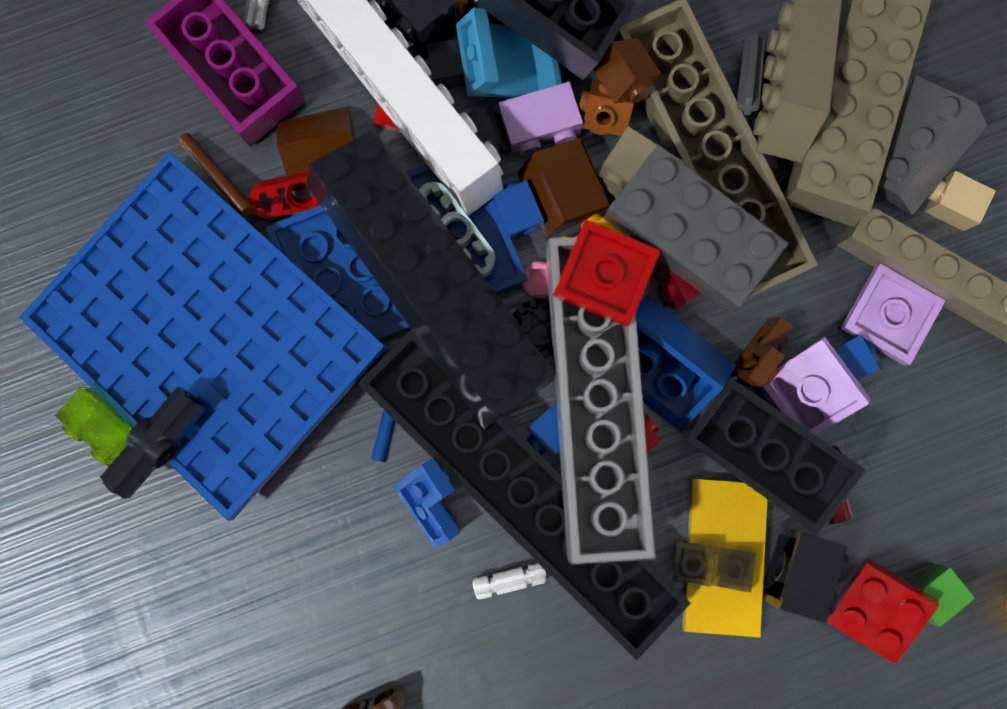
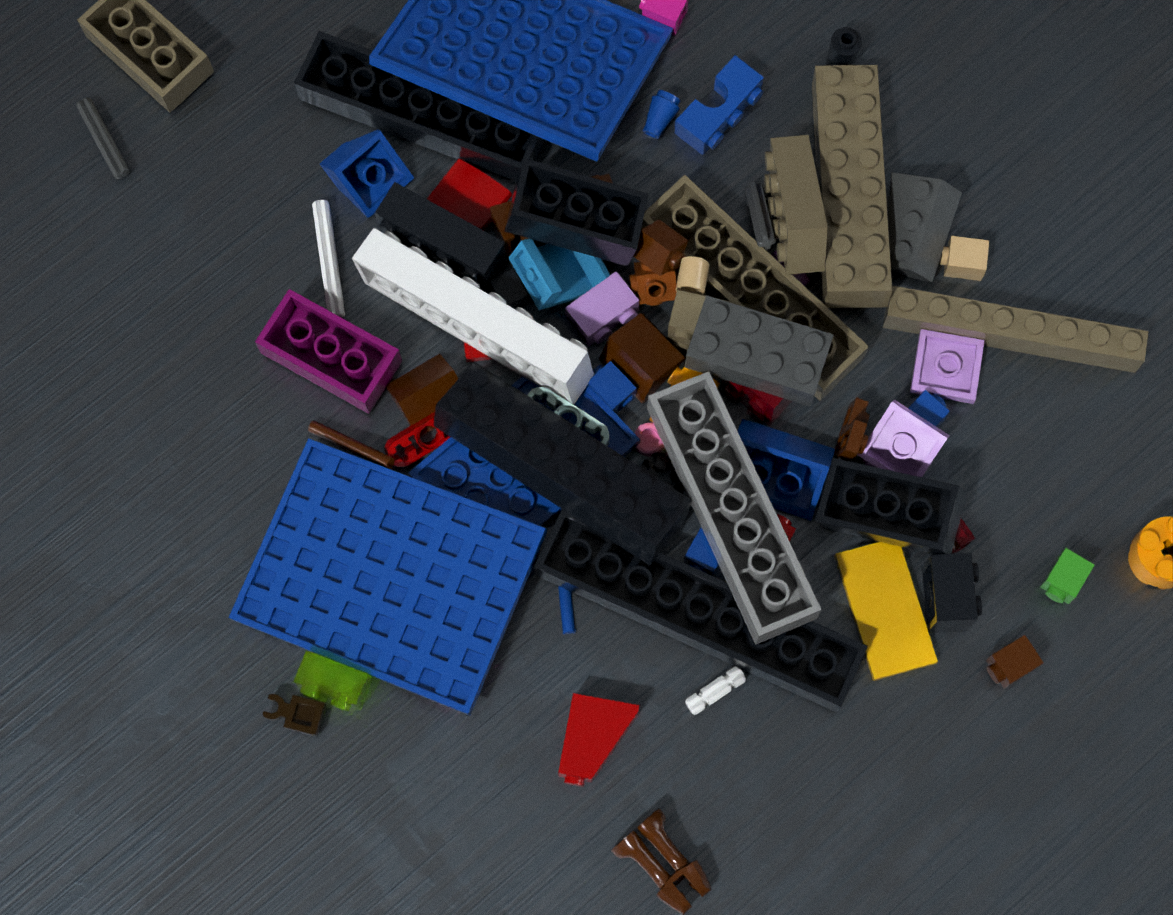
camera: 15 degrees left, 10 degrees down
black piece [100,387,206,499] -> none
blue plate [393,458,460,549] -> none
red plate [553,219,661,327] -> none
clear smoke slope [672,541,757,593] -> none
red plate [827,558,939,665] -> none
none -> dark brown plate [263,694,326,737]
none -> red slope [558,693,639,787]
none -> tan piece [675,256,710,296]
none -> reddish brown brick [986,635,1044,689]

